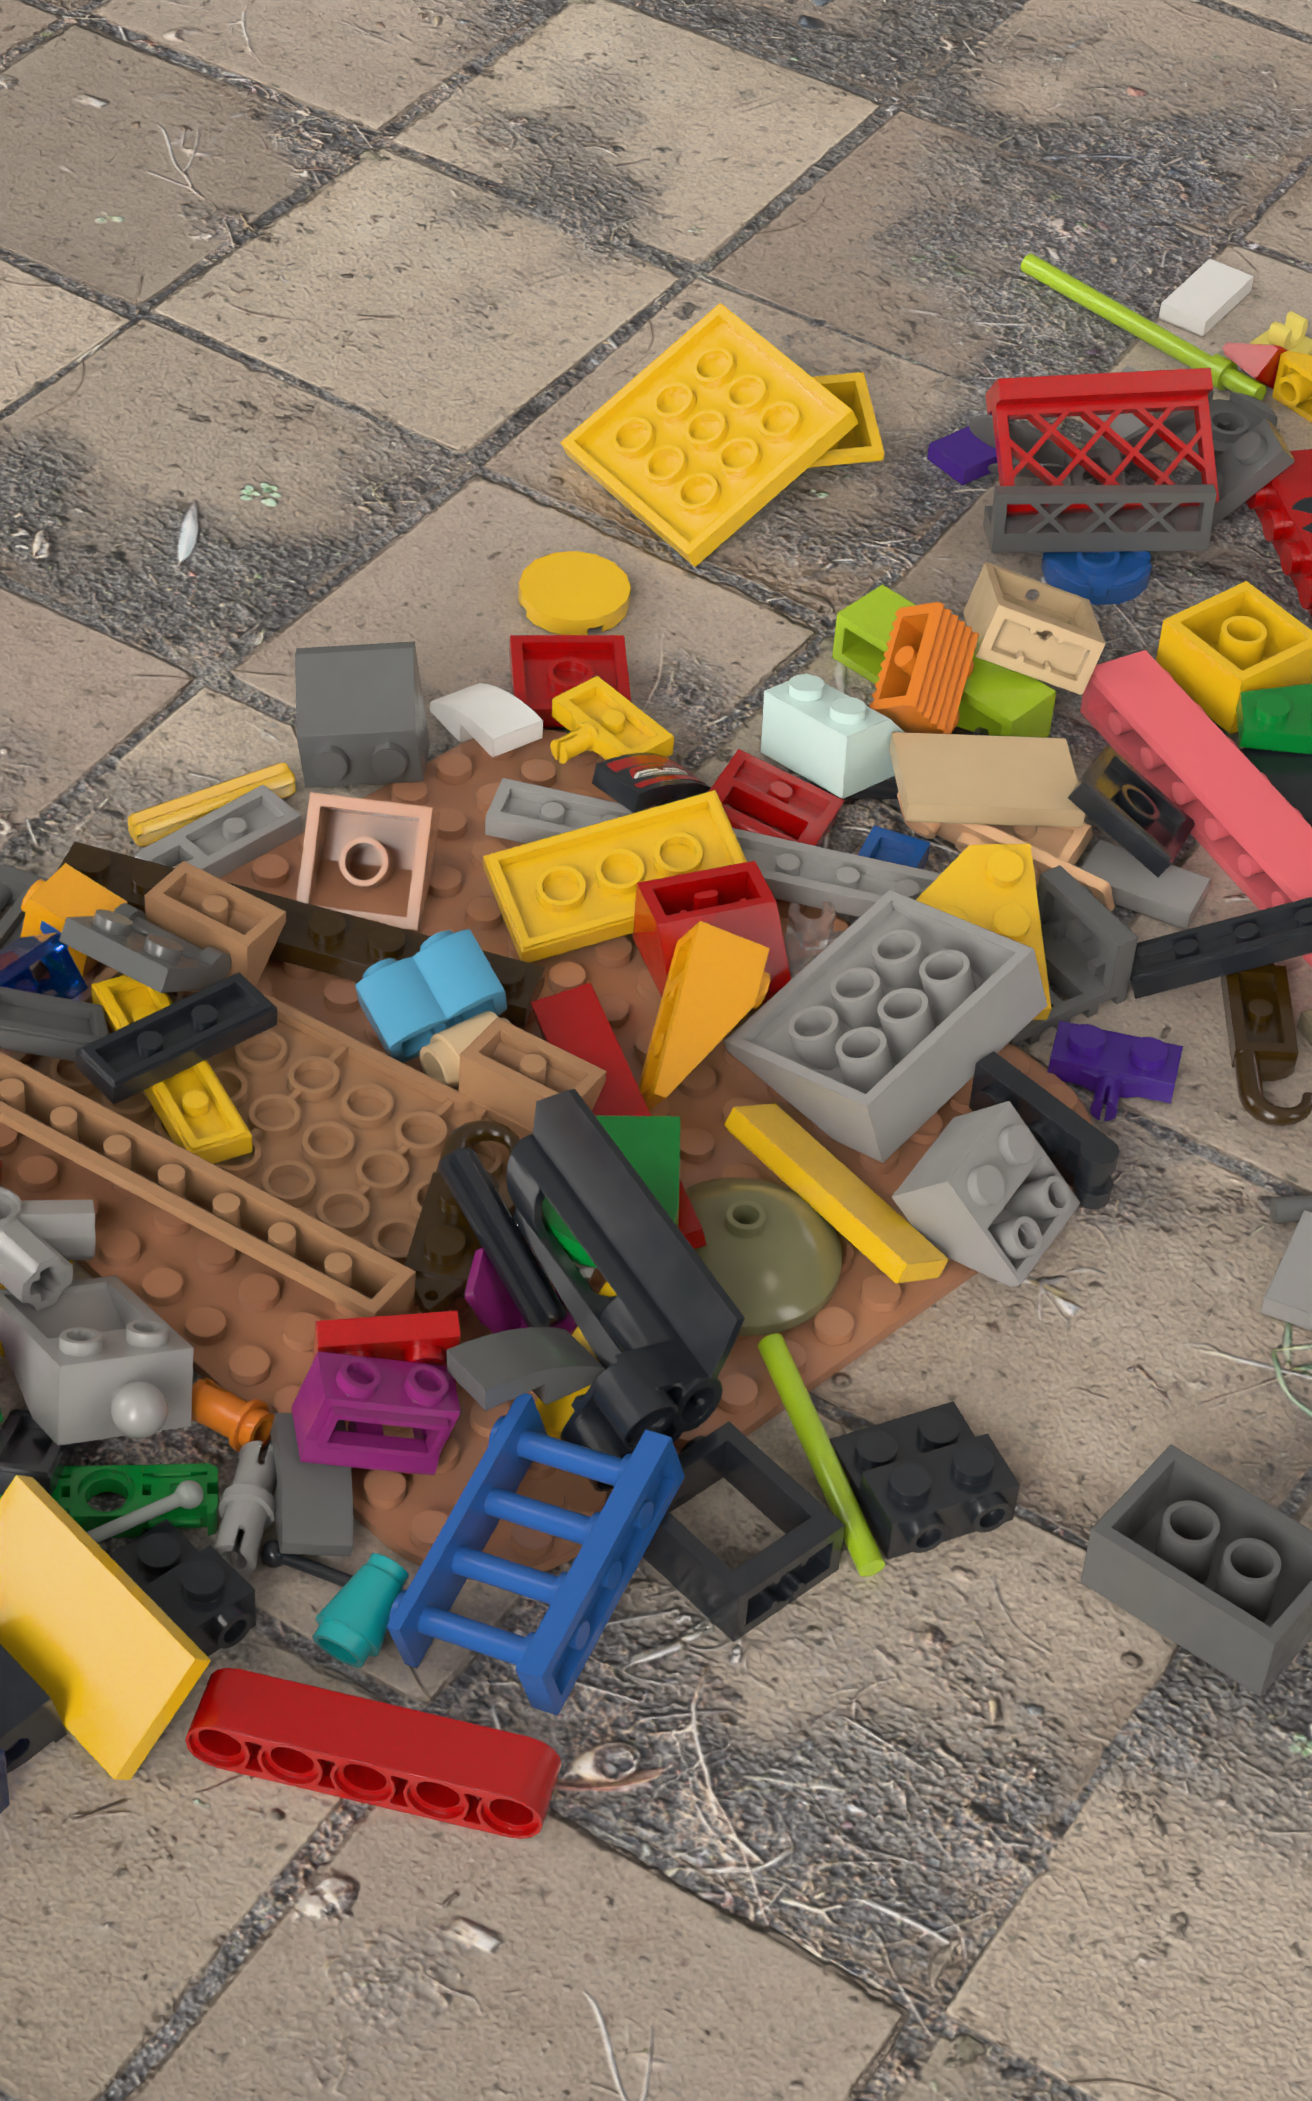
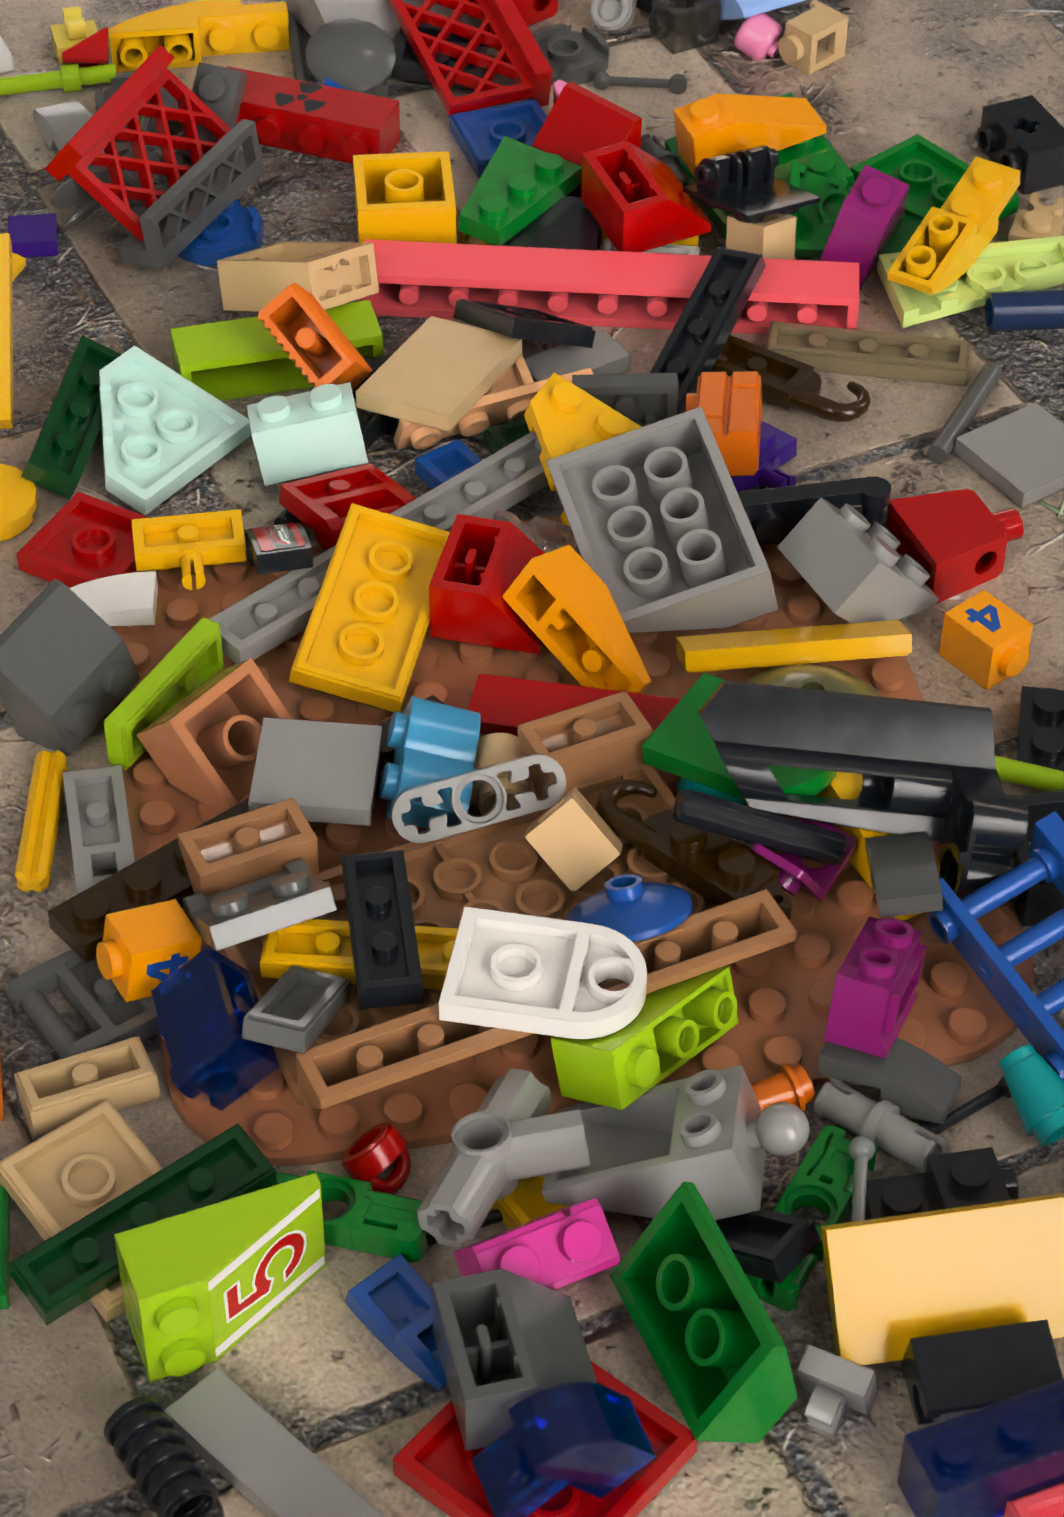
camera: 55 degrees left, 0 degrees up
red plate [313,1311,461,1385] -> none
none -> dark green plate [21,335,122,500]
none -> light aqua plate [99,346,251,516]
none -> lime tile [104,617,224,770]
none -> light grey tile [248,717,382,826]
none -> light grey beam [390,754,566,843]
none -> white tile [439,906,647,1039]
none -> tan panel [525,787,623,891]
none -> lime slope [550,965,739,1110]
none -> blue dish [566,874,693,942]
none -> orange brick [686,371,762,476]
none -> red torso [887,489,1024,604]
none -> light orange brick [939,590,1033,690]

